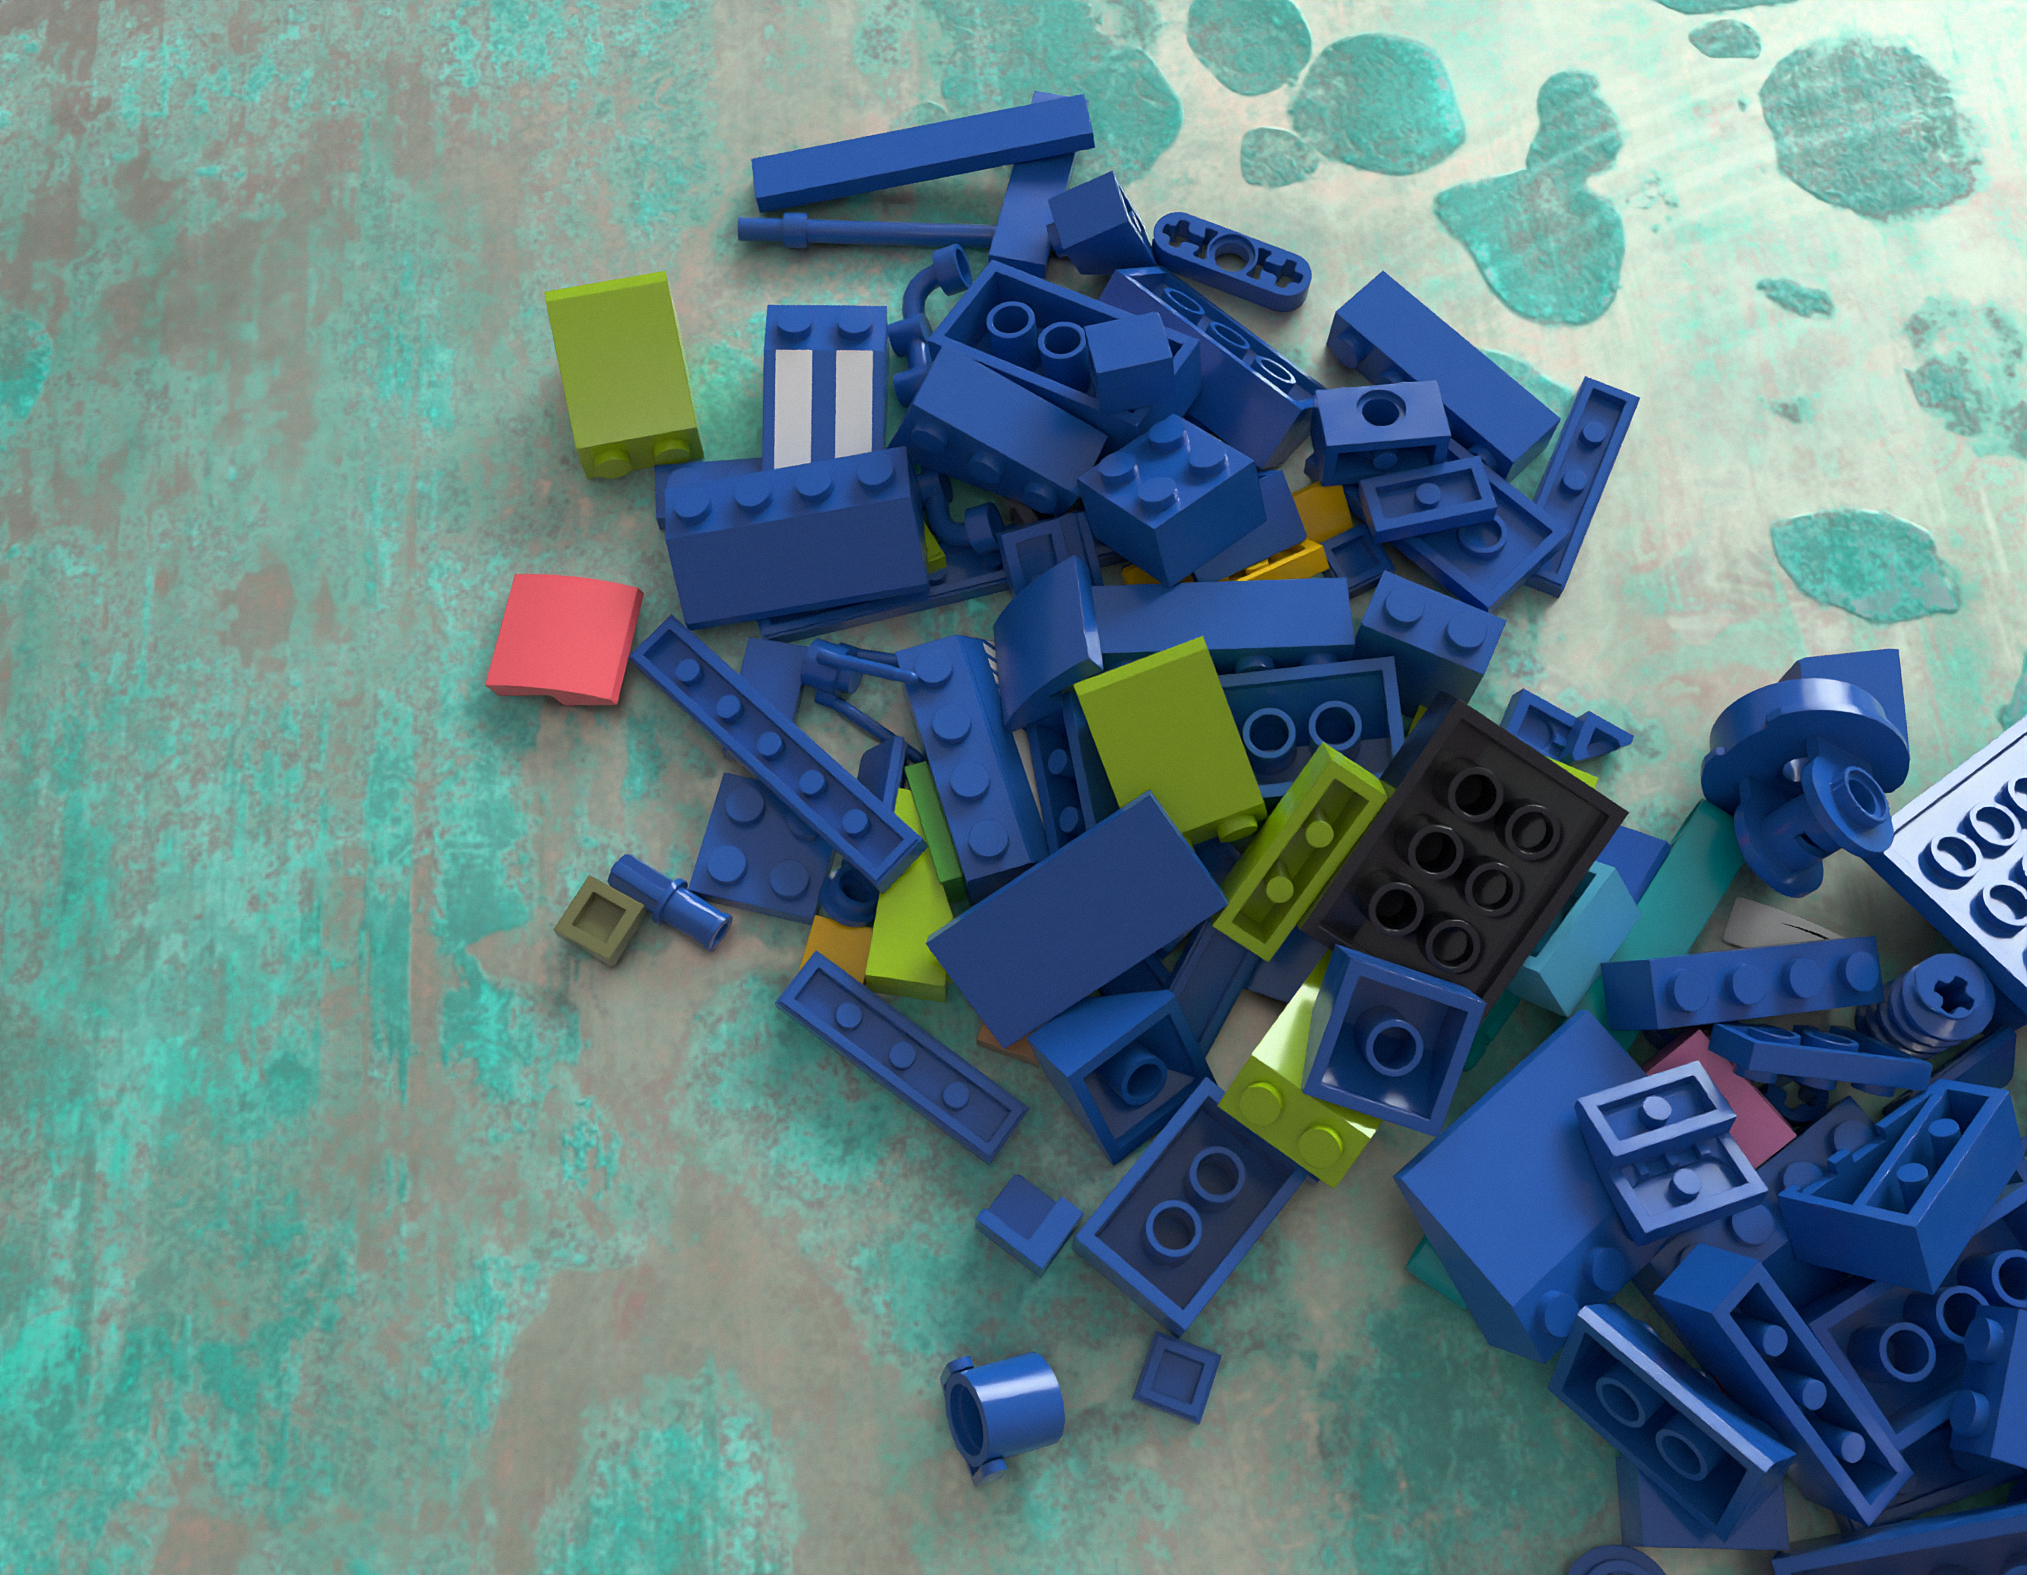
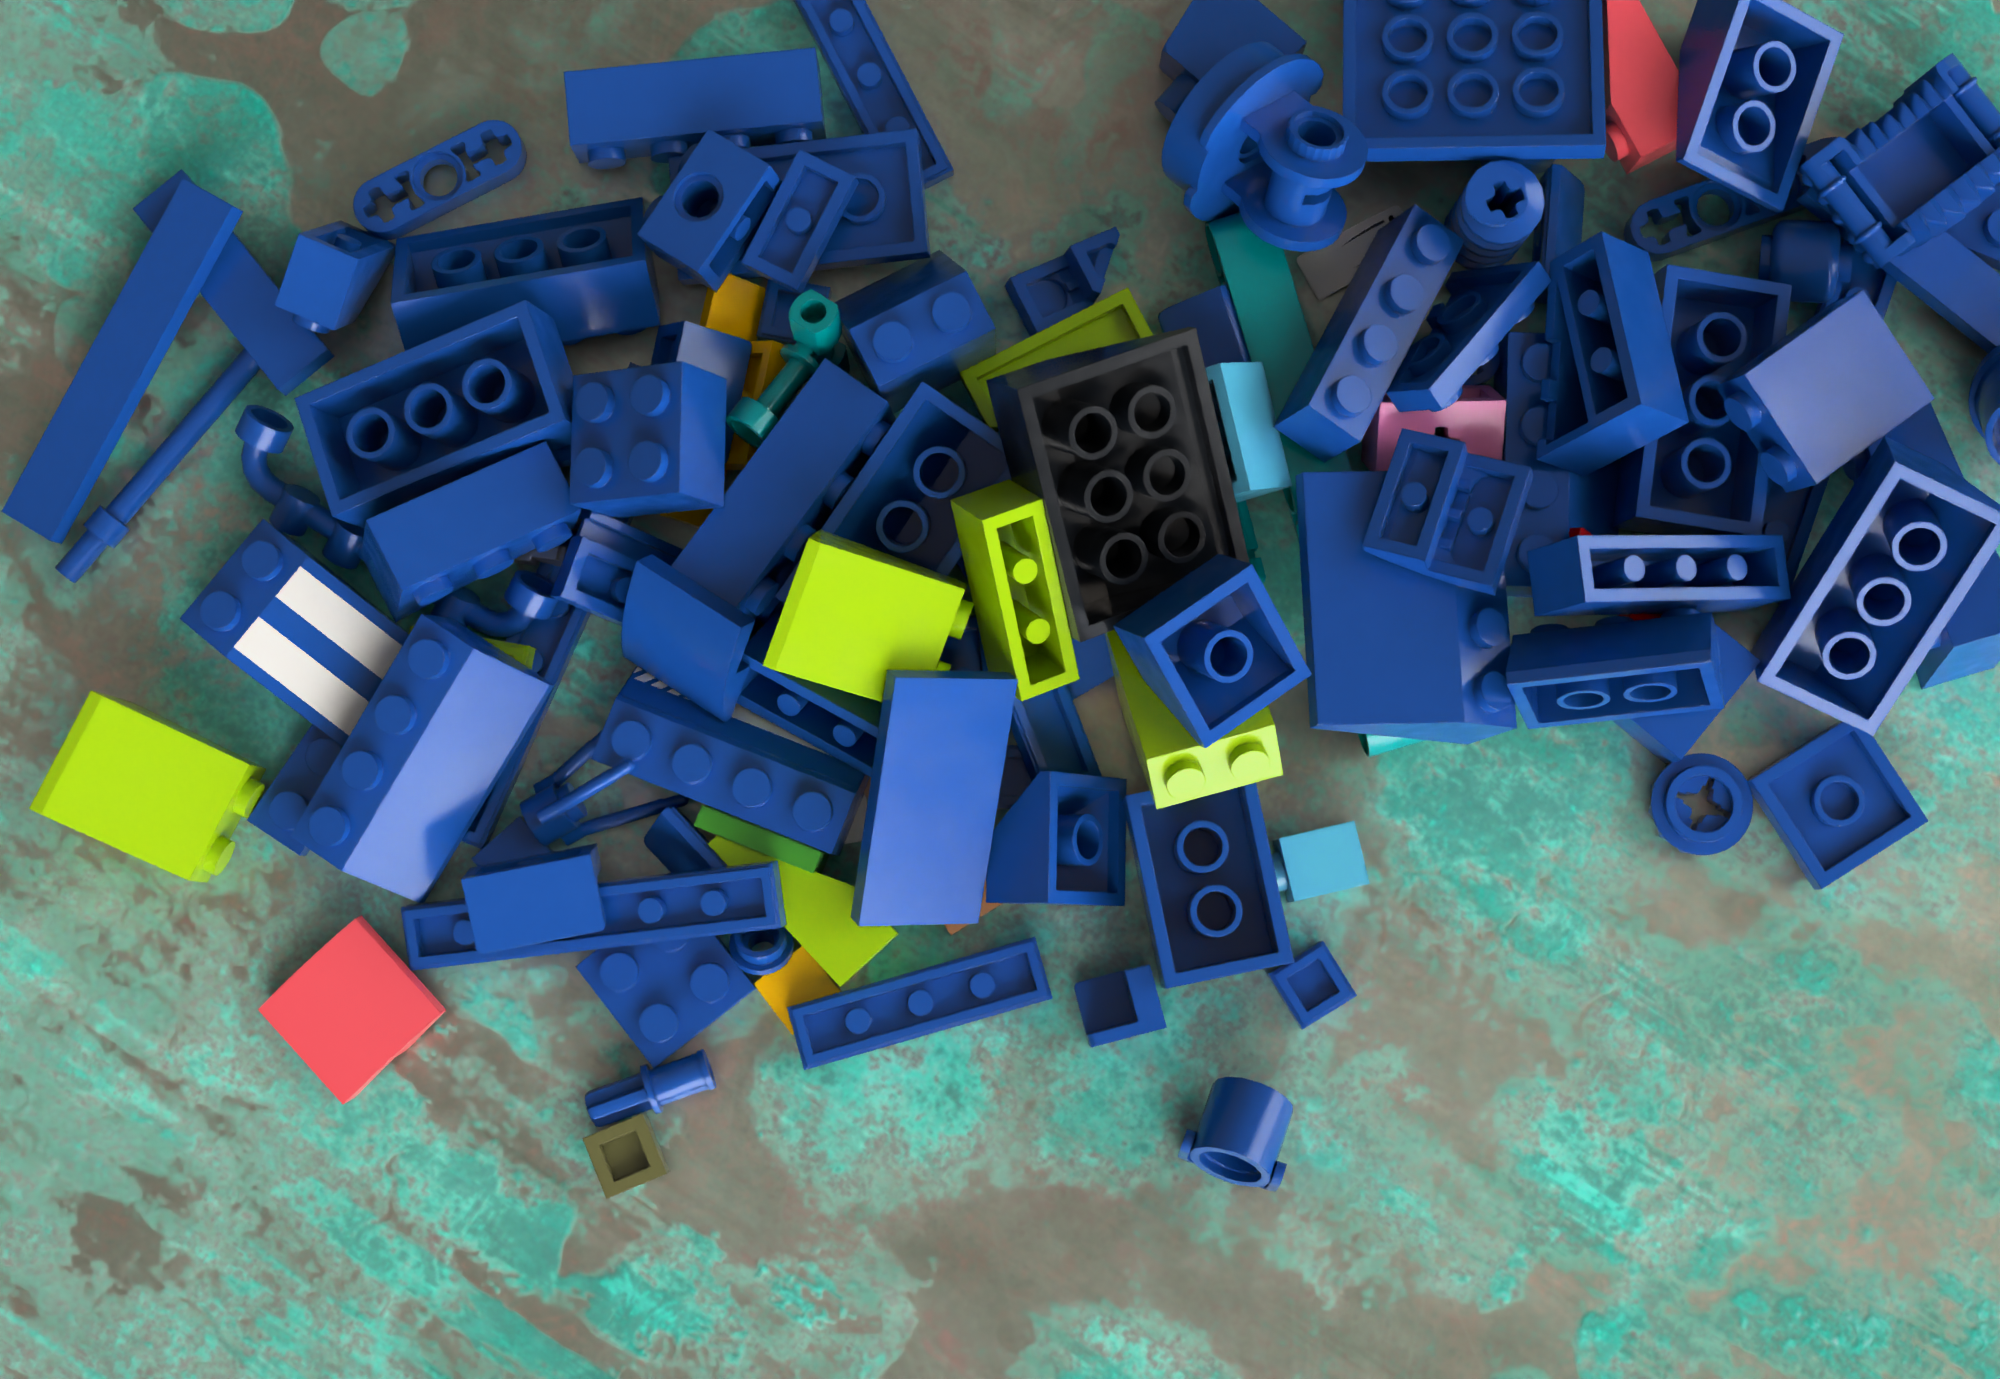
camera: 50 degrees left, 15 degrees up
blue panel [1084,312,1175,416] -> none
none -> blue panel [461,843,606,954]
none -> teal bar [726,289,850,449]
none -> medium azure brick [1271,821,1370,903]

